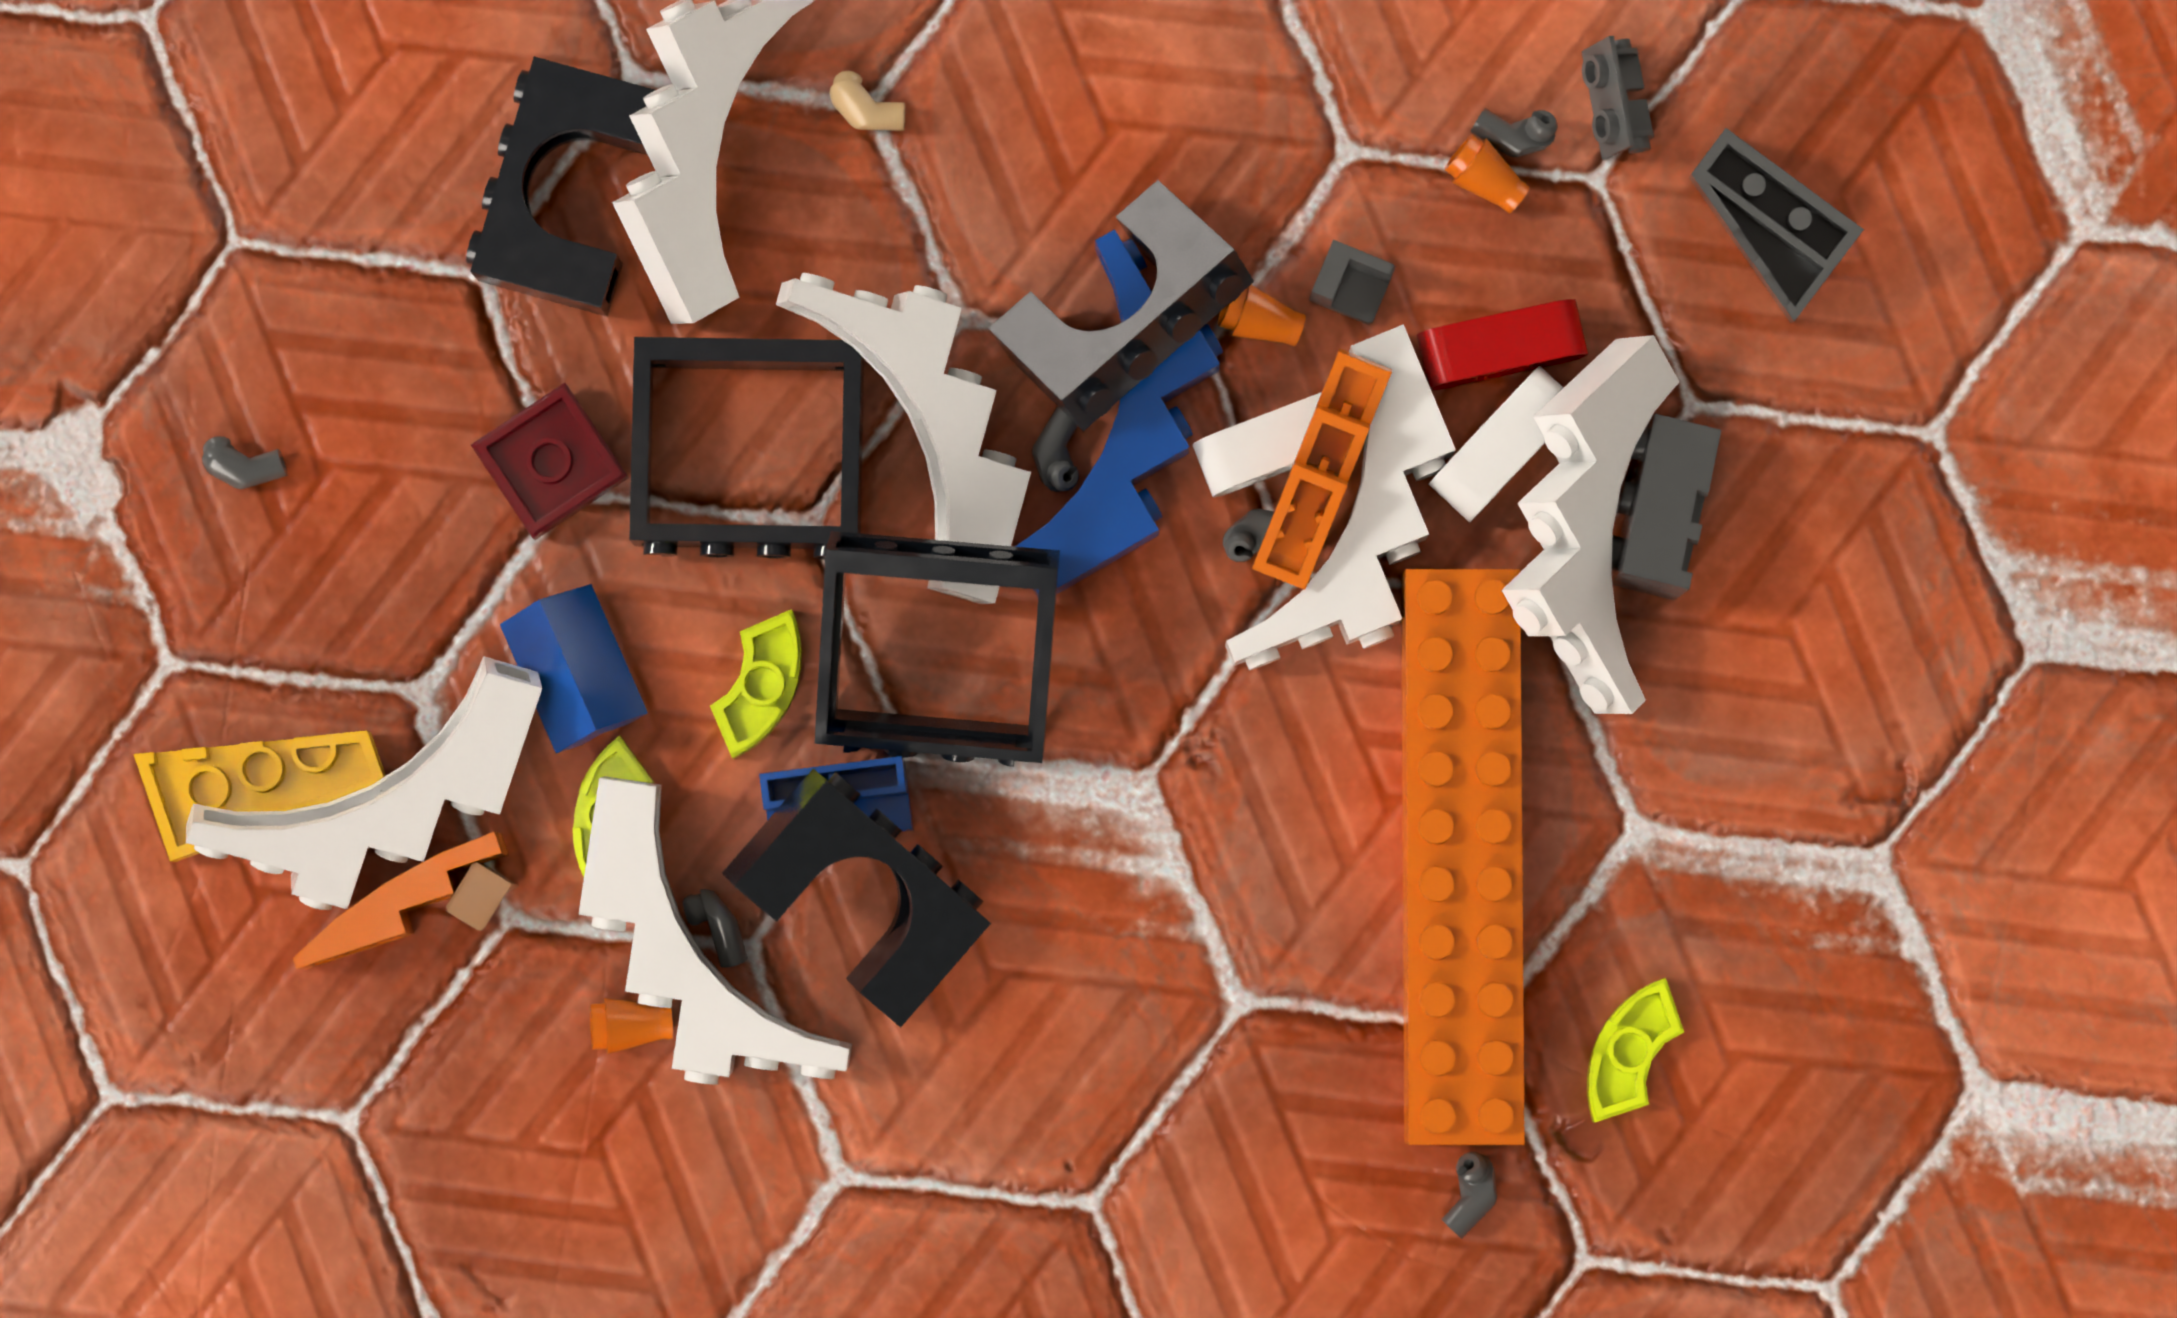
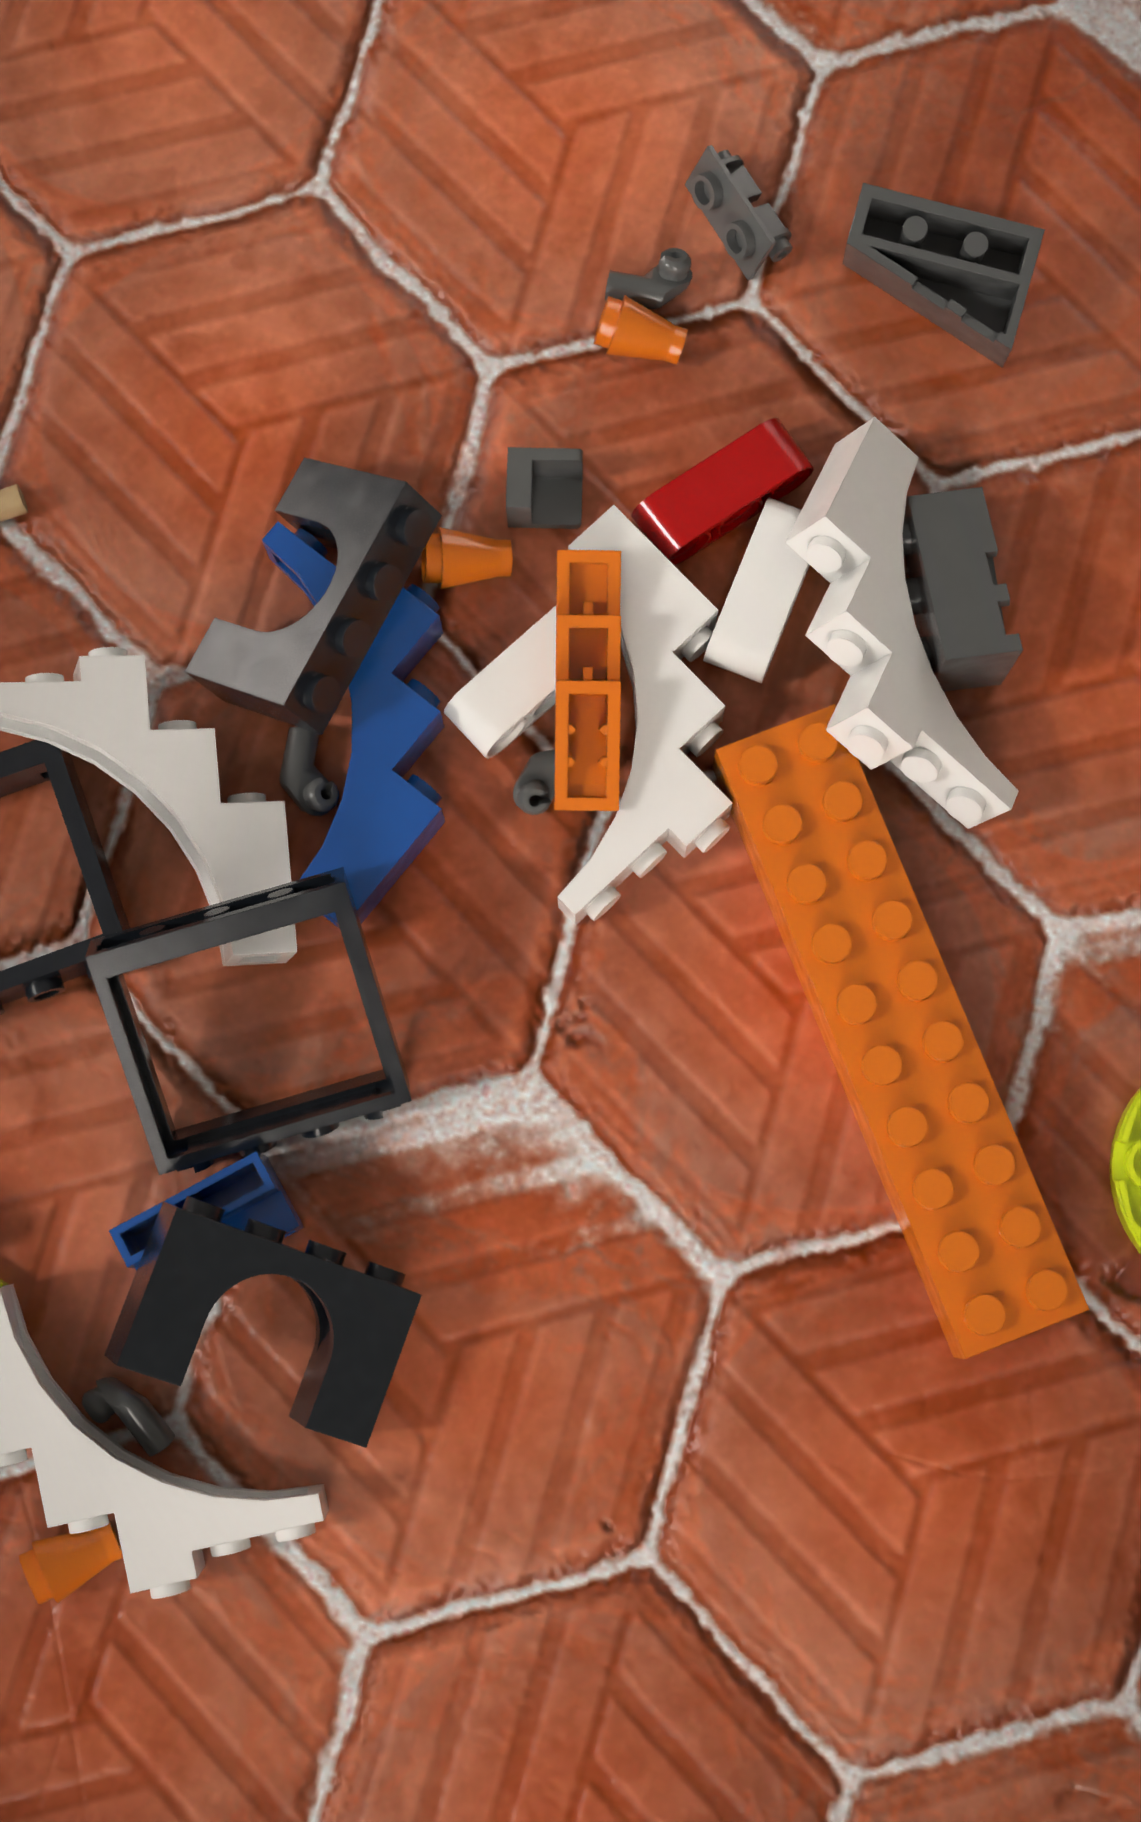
camera: 20 degrees left, 5 degrees down
neon yellow tile [710,609,802,759] -> none
dark grey arm [1441,1151,1497,1239] -> none

